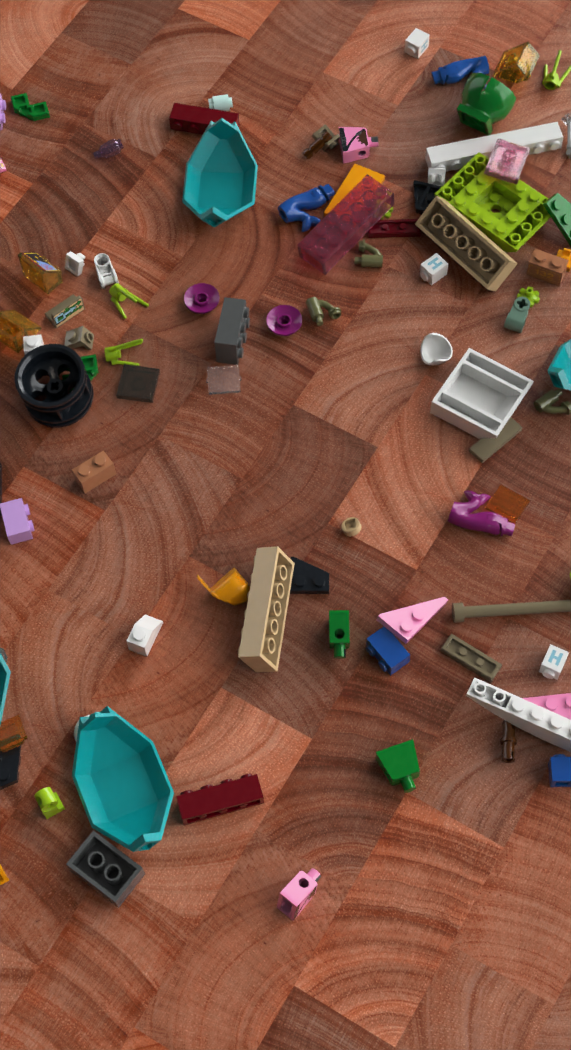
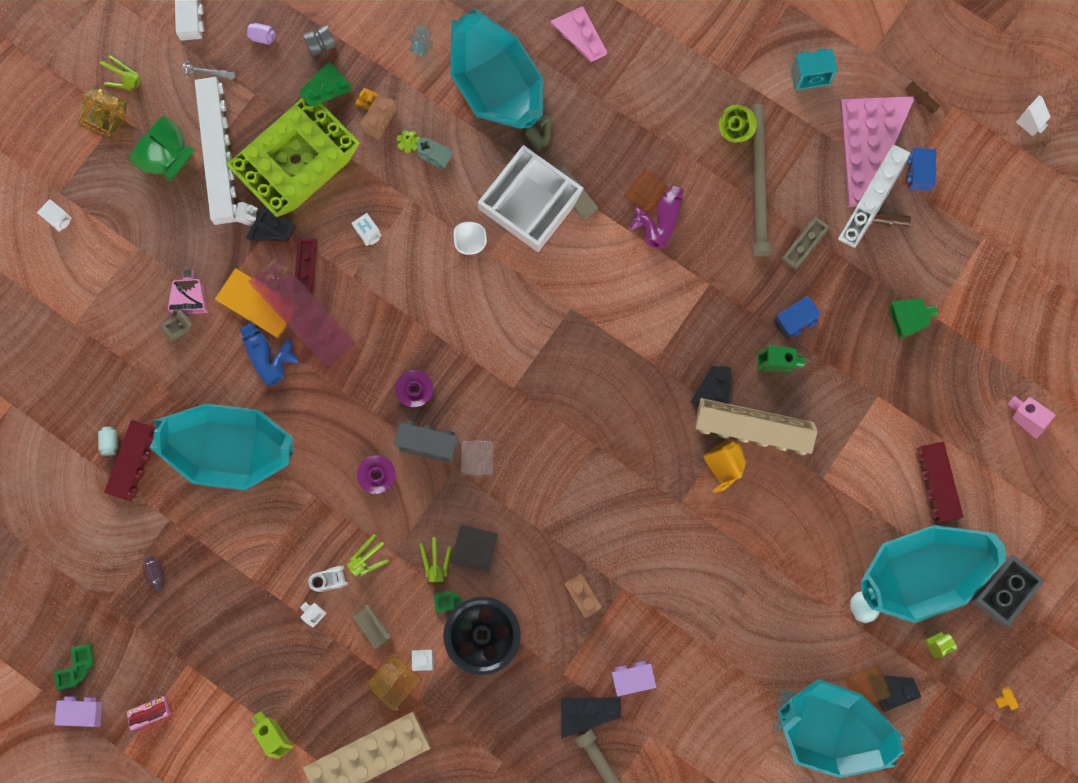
camera: 85 degrees left, 15 degrees up
clear yellow slope [18,252,63,294] -> none
dark tan bracket [64,326,94,350] -> none
white slope [127,615,163,656] -> none
reddish brown axle [303,131,332,159] -> none
olive plant [306,297,341,326] -> none
tan tile [341,517,361,537] -> none
olive plant [354,239,383,268] -> none
bright pink wing [376,597,448,644] -> none
tan brick [415,196,518,292] -> none
blue piece [431,56,489,90] -> none
clear pink tile [484,138,530,185] -> none
white brick [539,644,569,680] -> none

